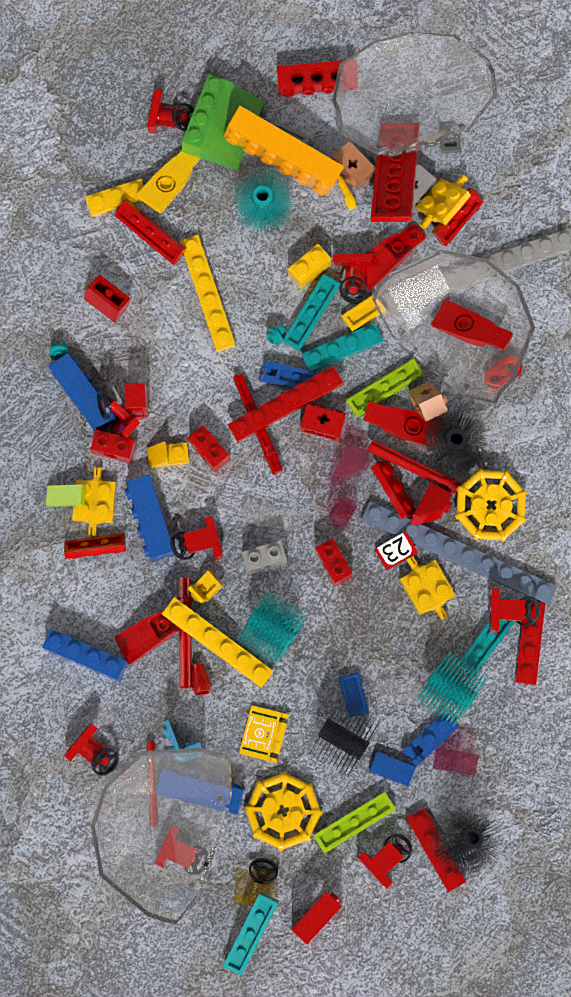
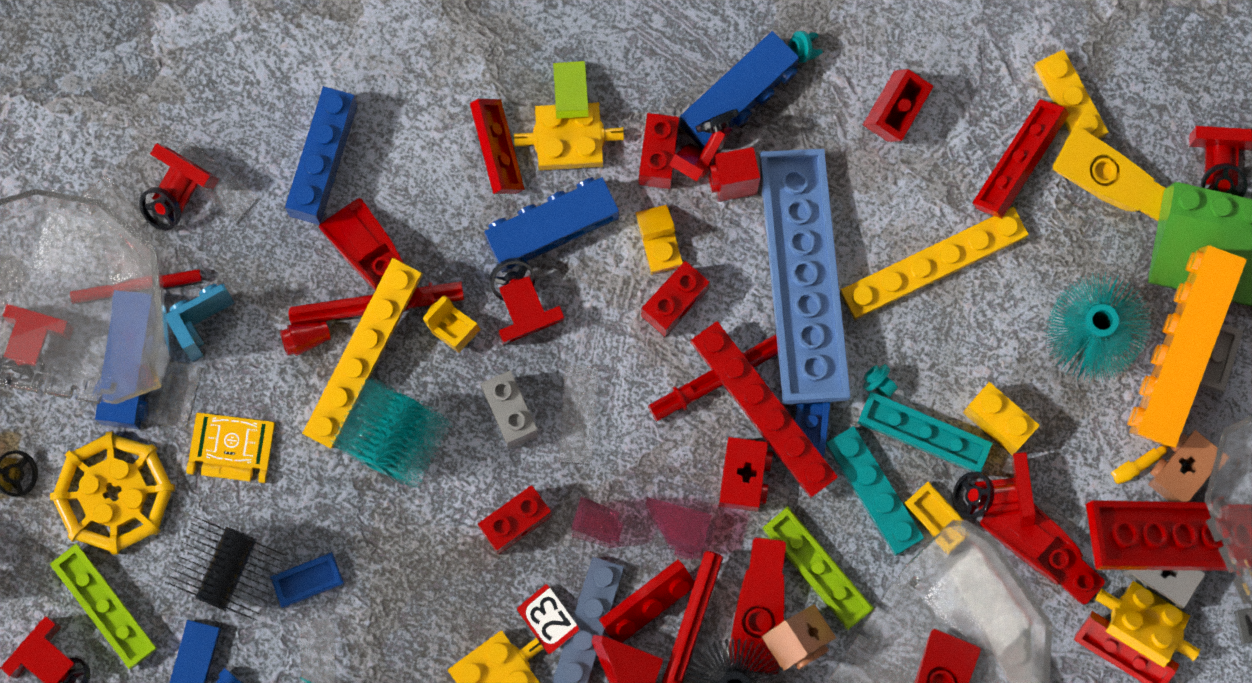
camera: 75 degrees right, 0 degrees up
none -> medium blue plate [759,149,850,404]

